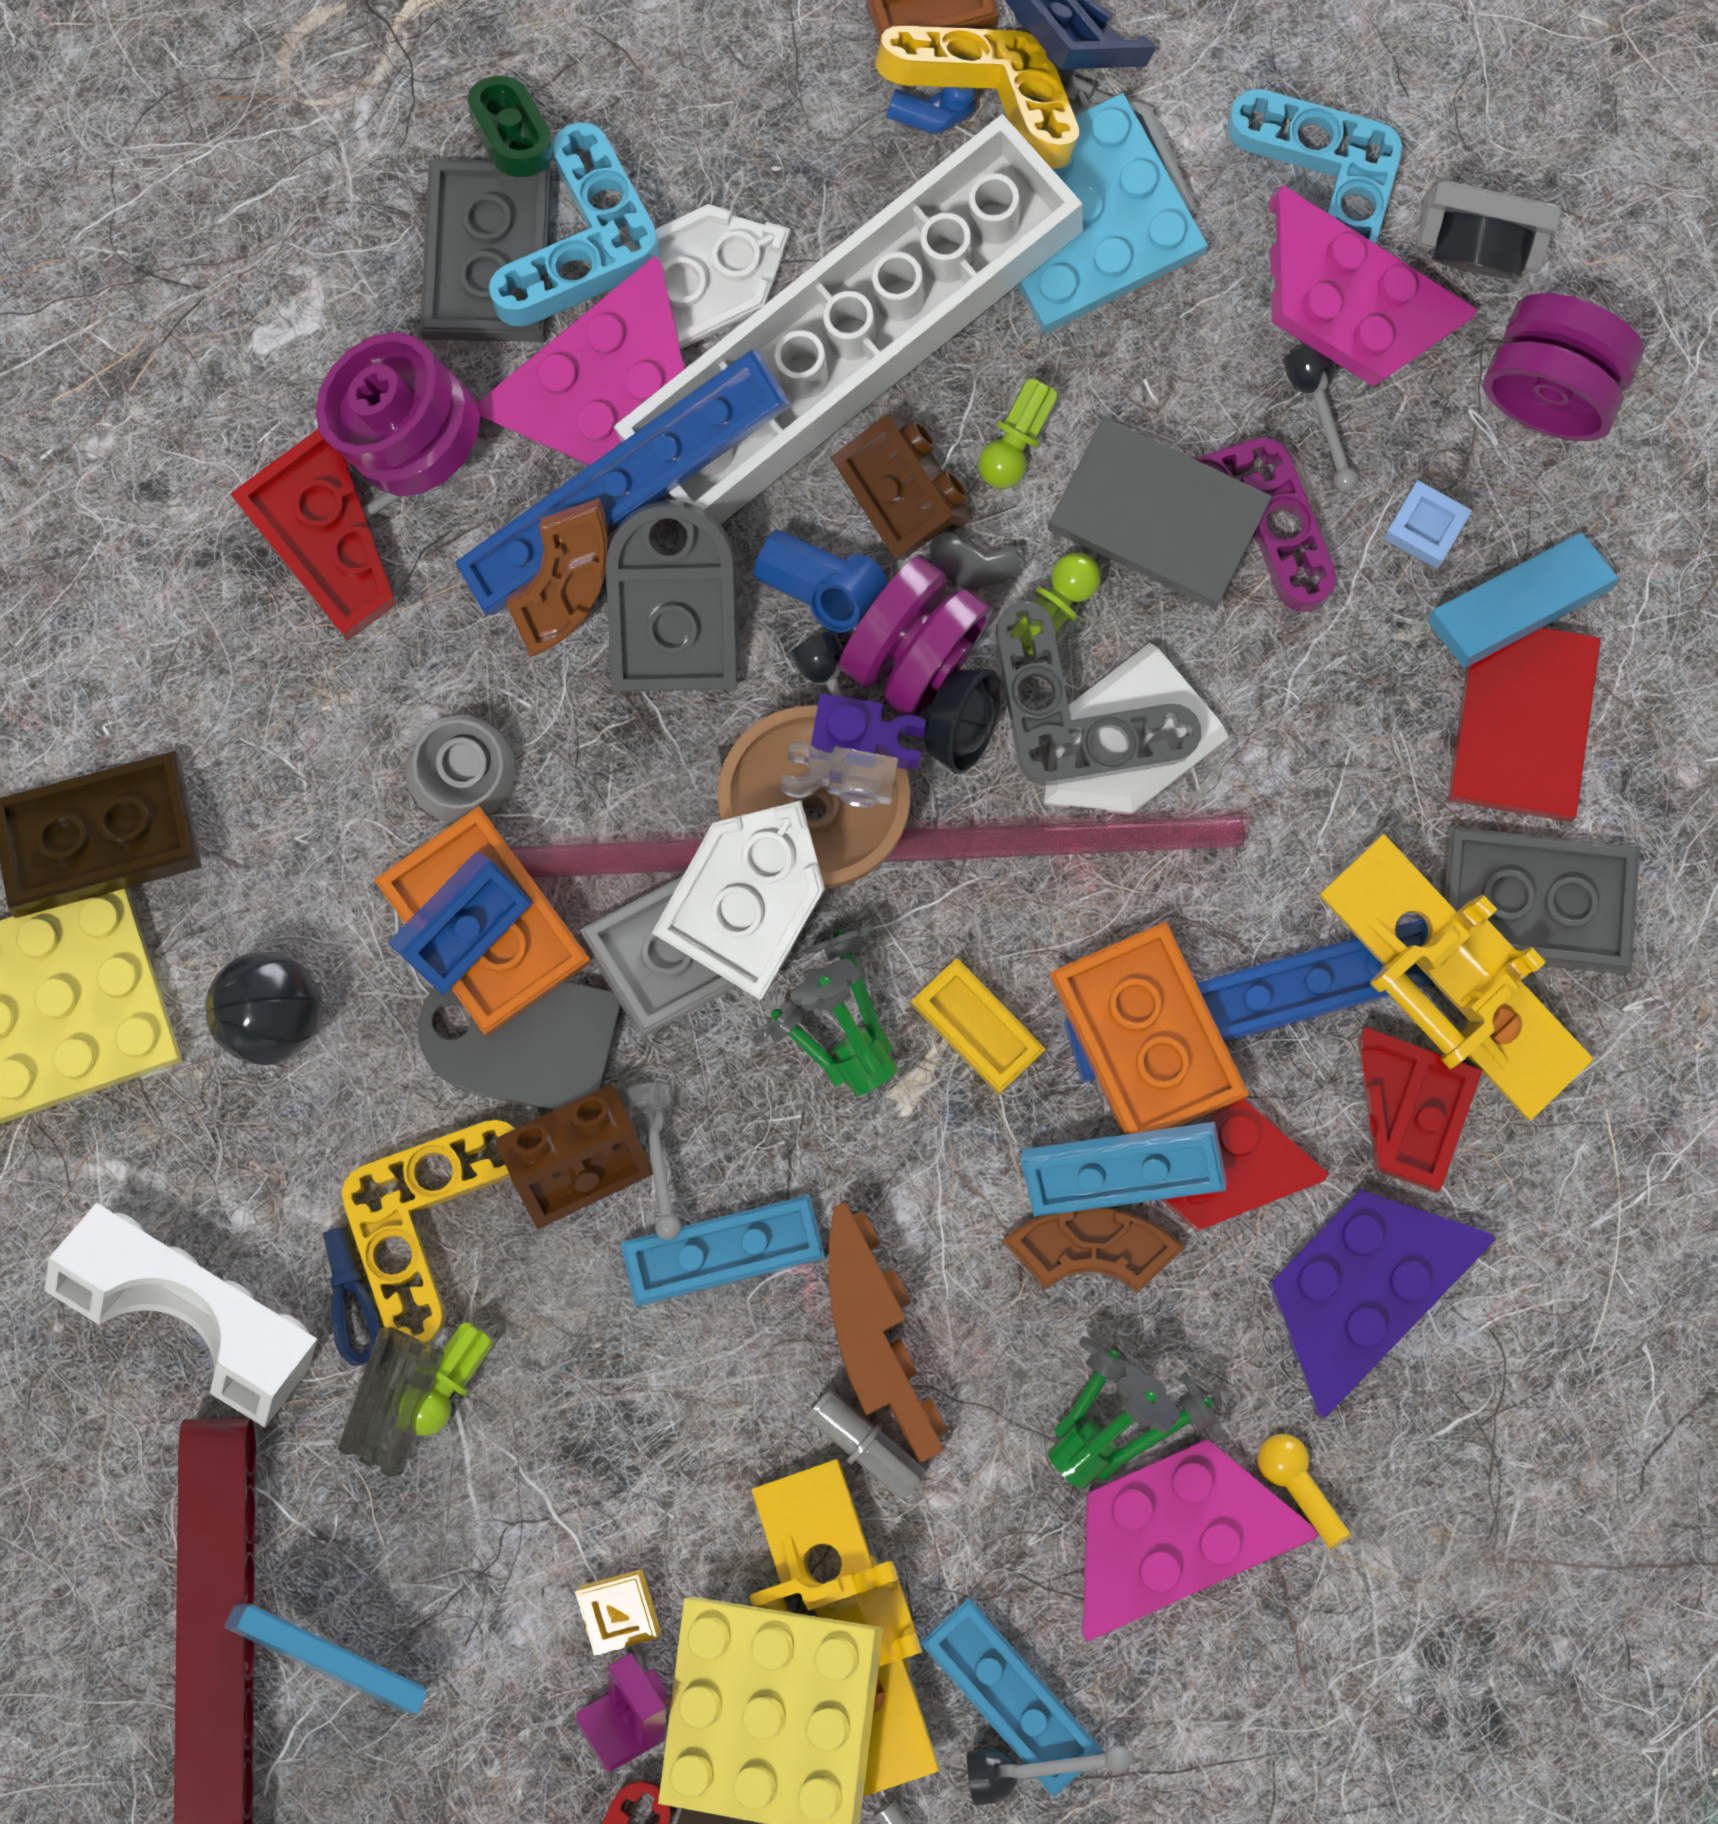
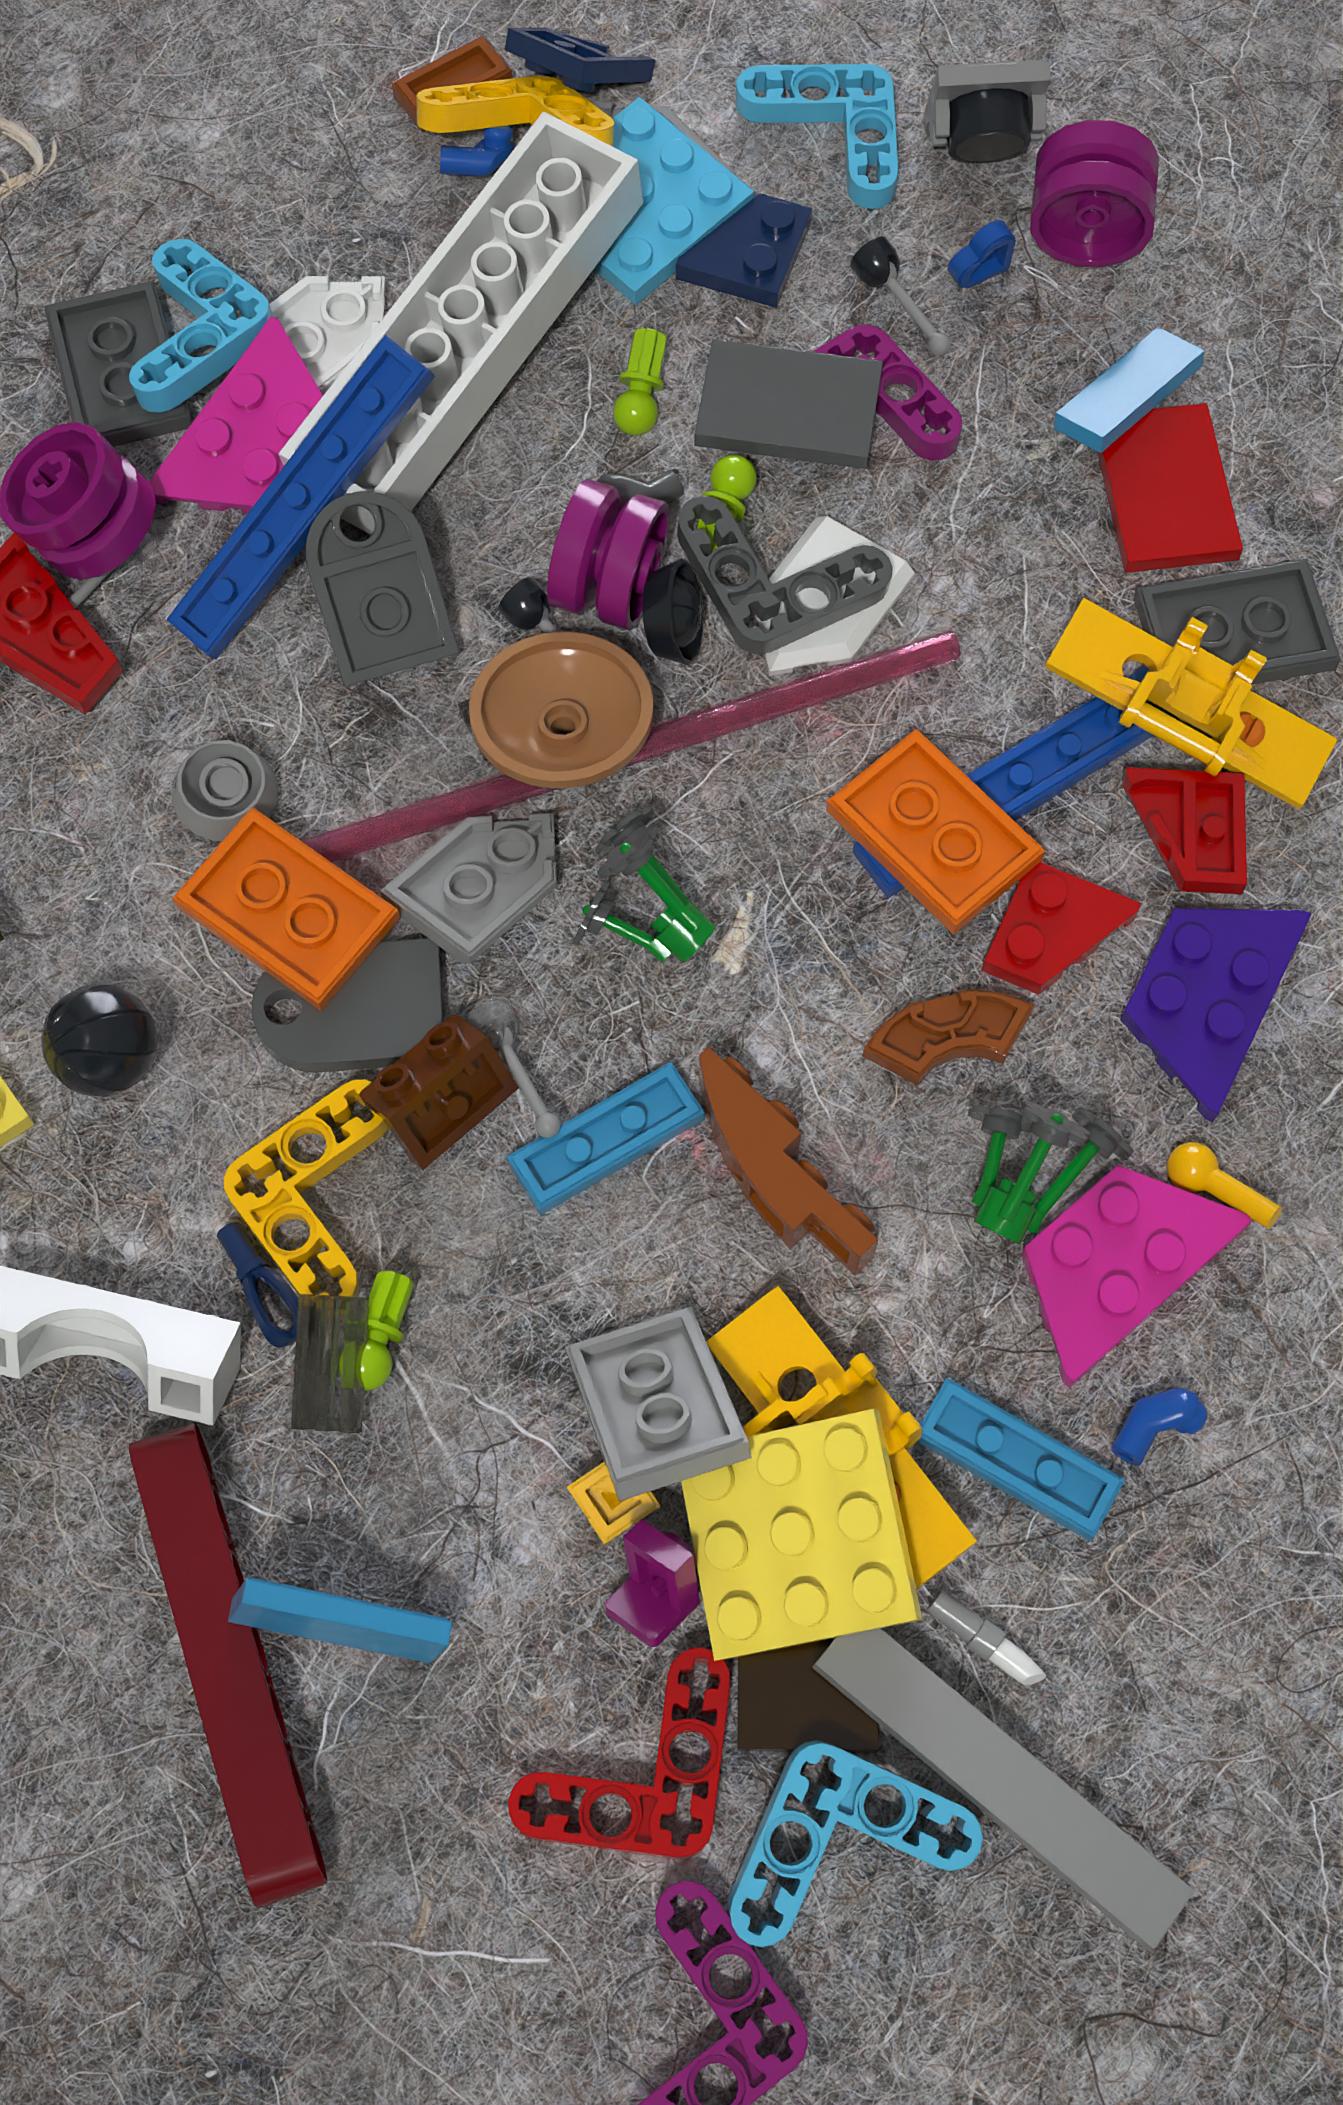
camera: 15 degrees left, 10 degrees down
blue slope [389,852,533,996] -> none
dark green plate [468,76,553,177] -> none
dark orange tile [506,498,610,657] -> none
white tile [652,800,825,1000] -> none
blue piece [753,529,887,633] -> none
clear plate [781,742,898,807] -> none
light grey axle [804,1385,926,1499] -> none
dark purple plate [809,693,926,772] -> none
reddish brown bracket [830,413,973,560] -> none
yellow tile [910,958,1046,1096] -> none
hinge [967,1745,1131,1806] -> none
dark azure tile [1020,1122,1227,1217] -> none
dark pink wing [1269,185,1478,387] -> none
light blue tile [1384,480,1472,569] -> none
none -> light grey tile [565,1307,752,1501]
none -> dark blue wing [676,193,812,308]
none -> blue tile [948,220,1016,288]
none -> blue arm [1111,1387,1207,1466]

